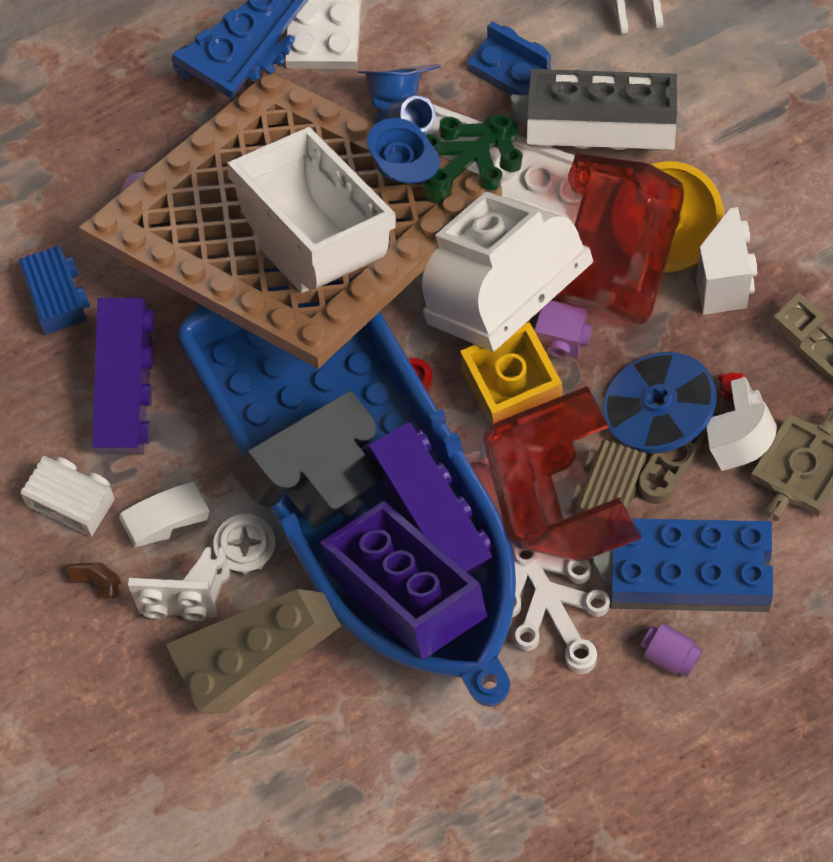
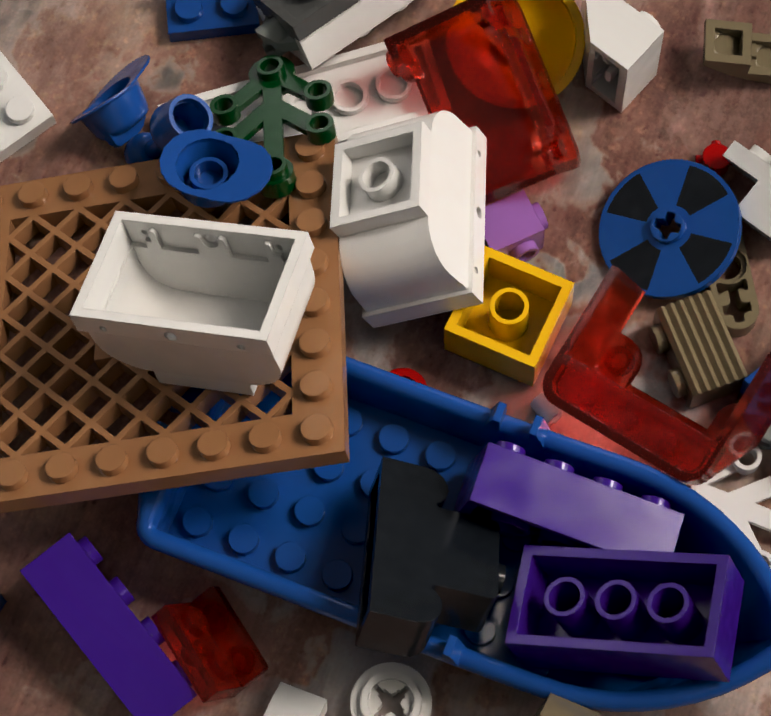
camera: 40 degrees left, 5 degrees up
none -> clear red bracket [151,586,268,703]

